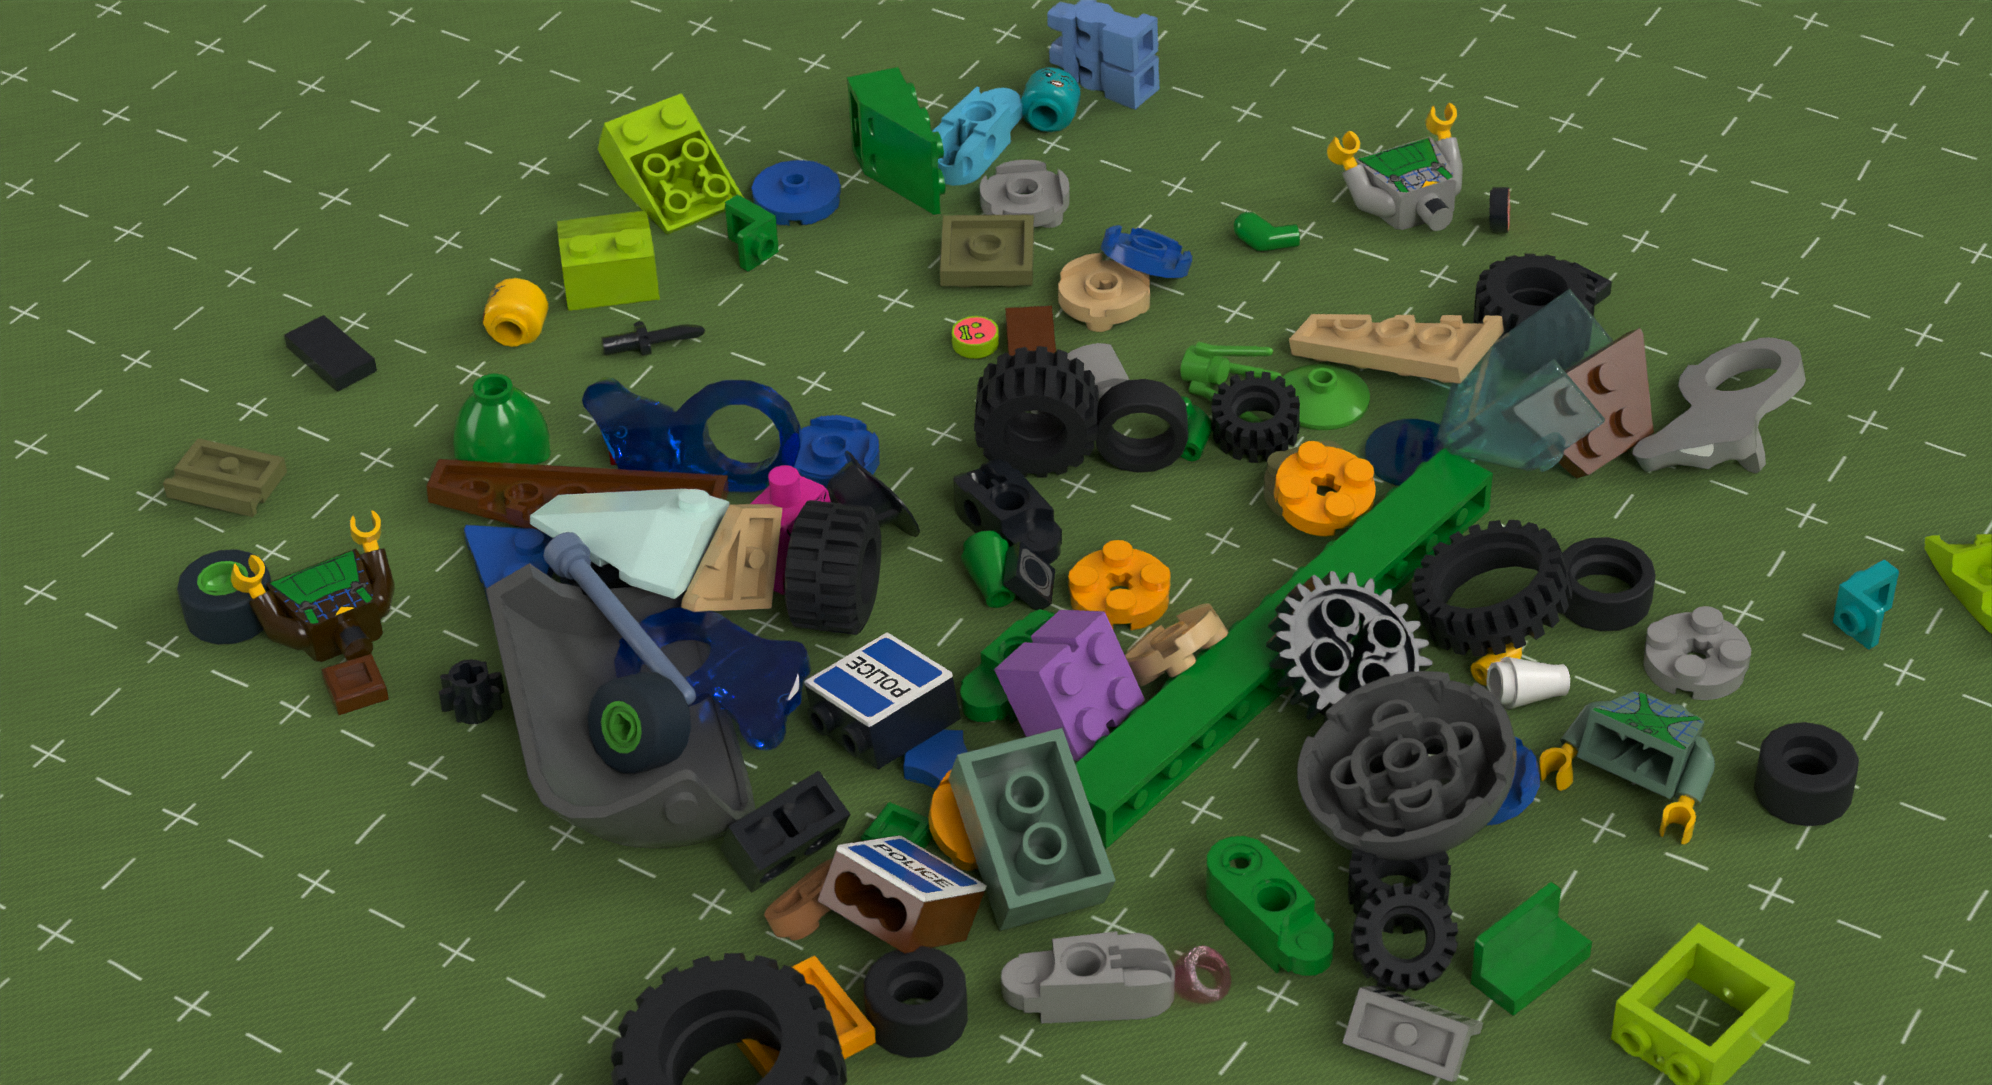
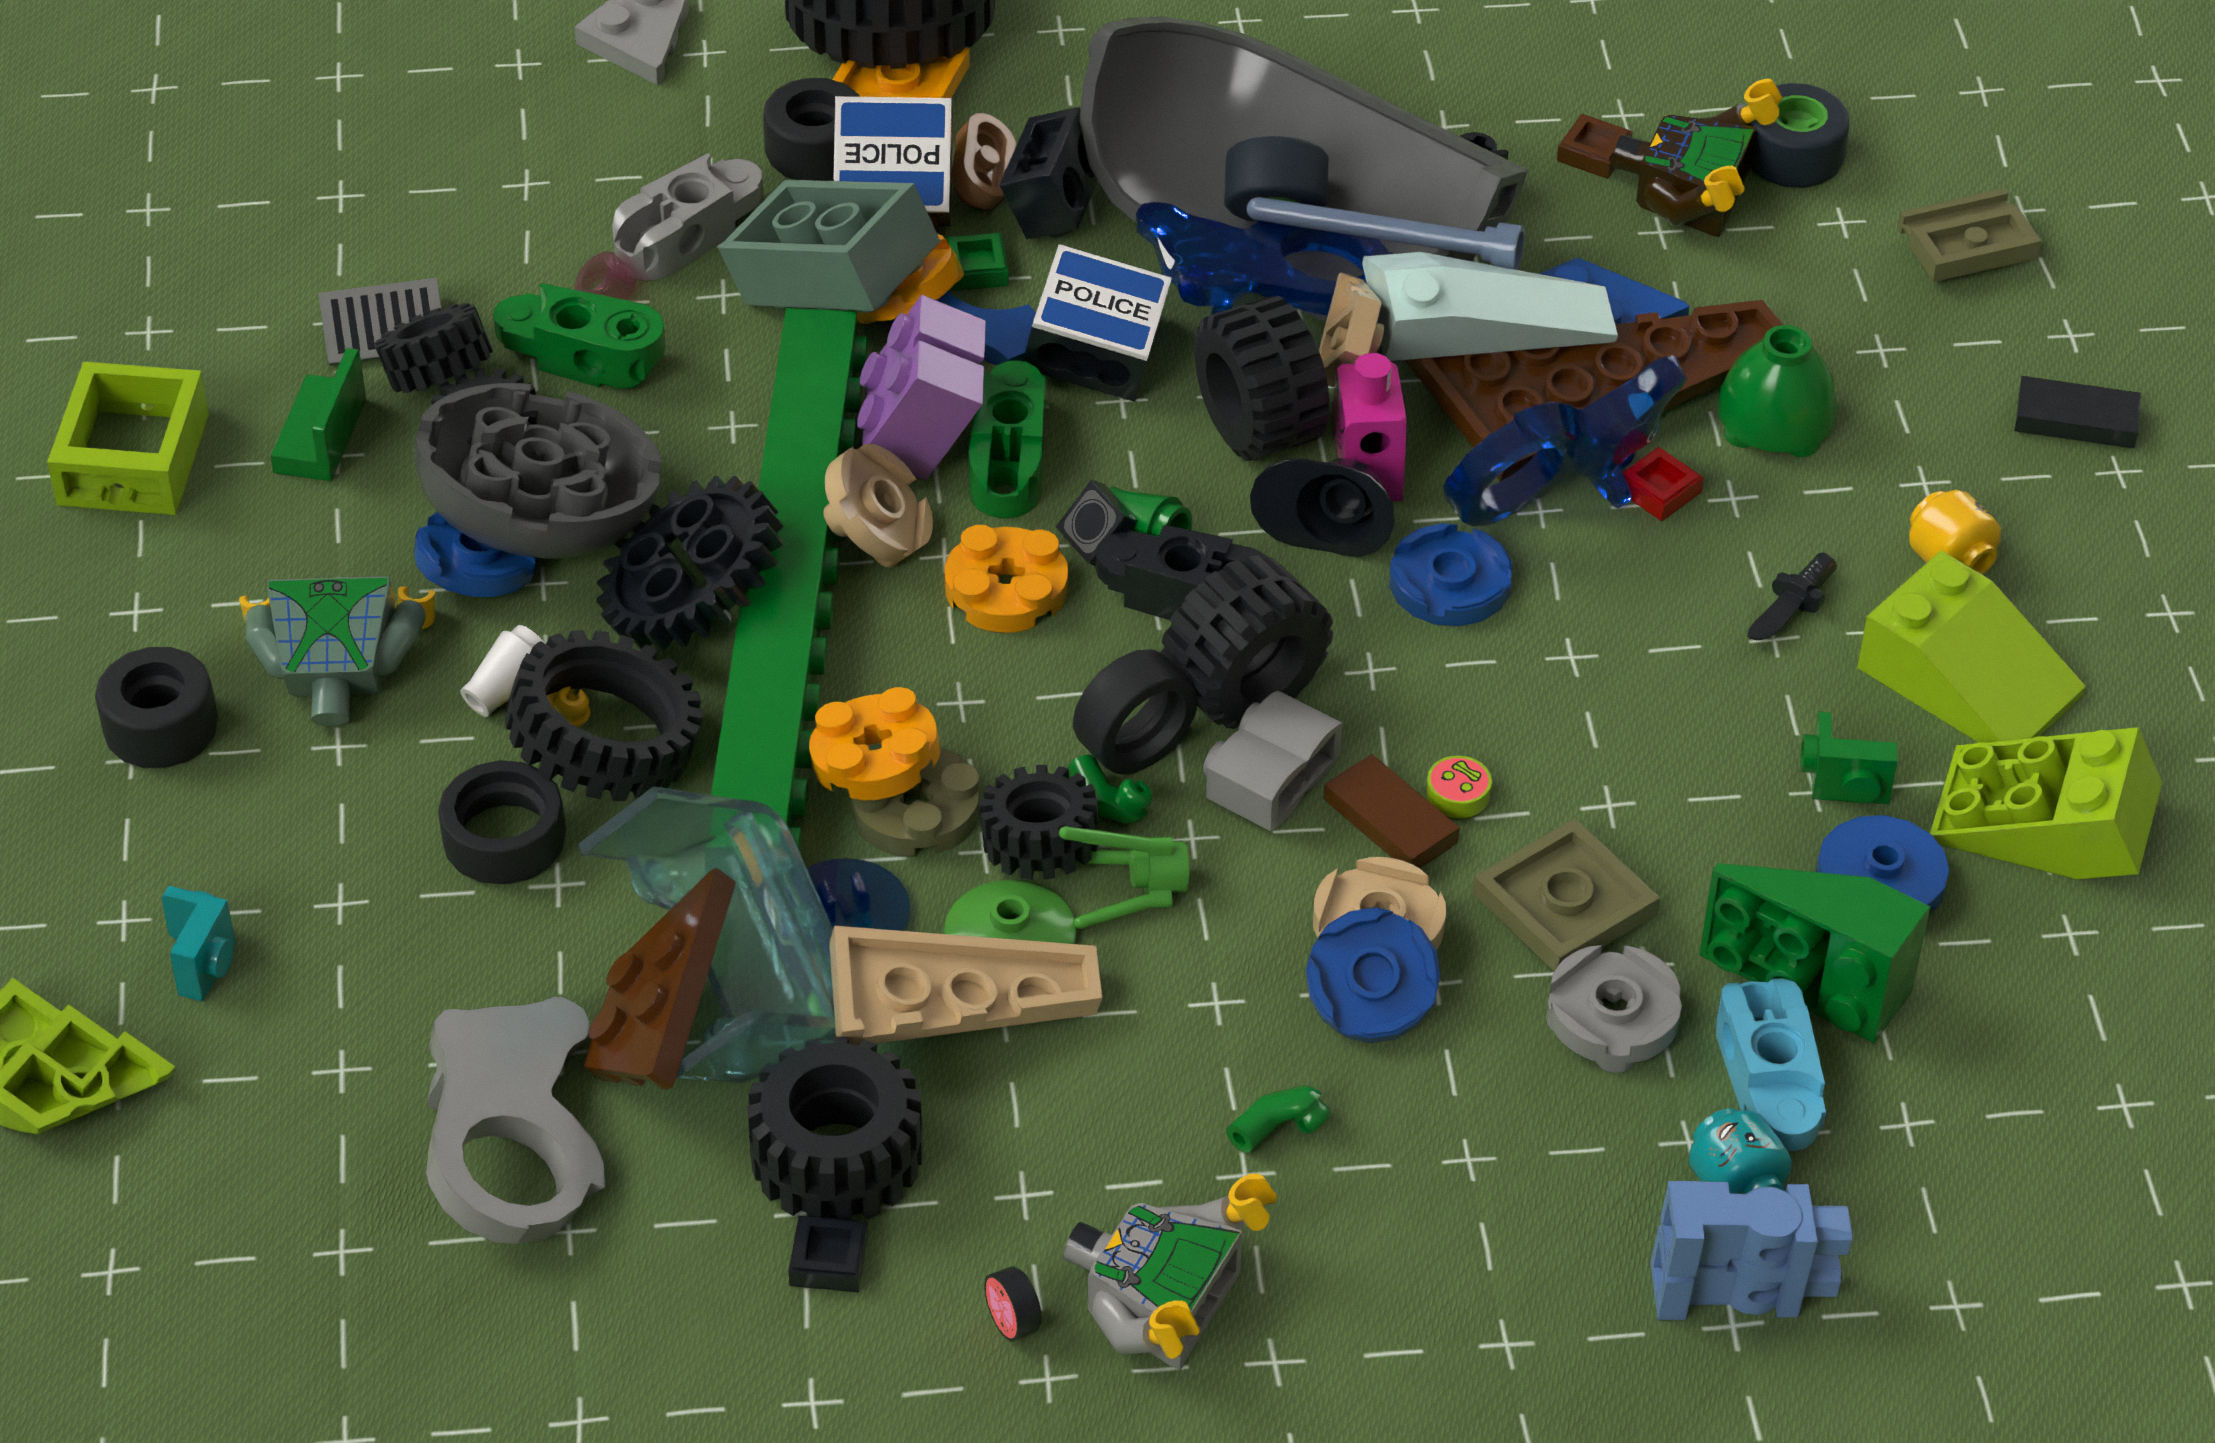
camera: 140 degrees right, 5 degrees up
light grey plate [1643,606,1751,700] -> none

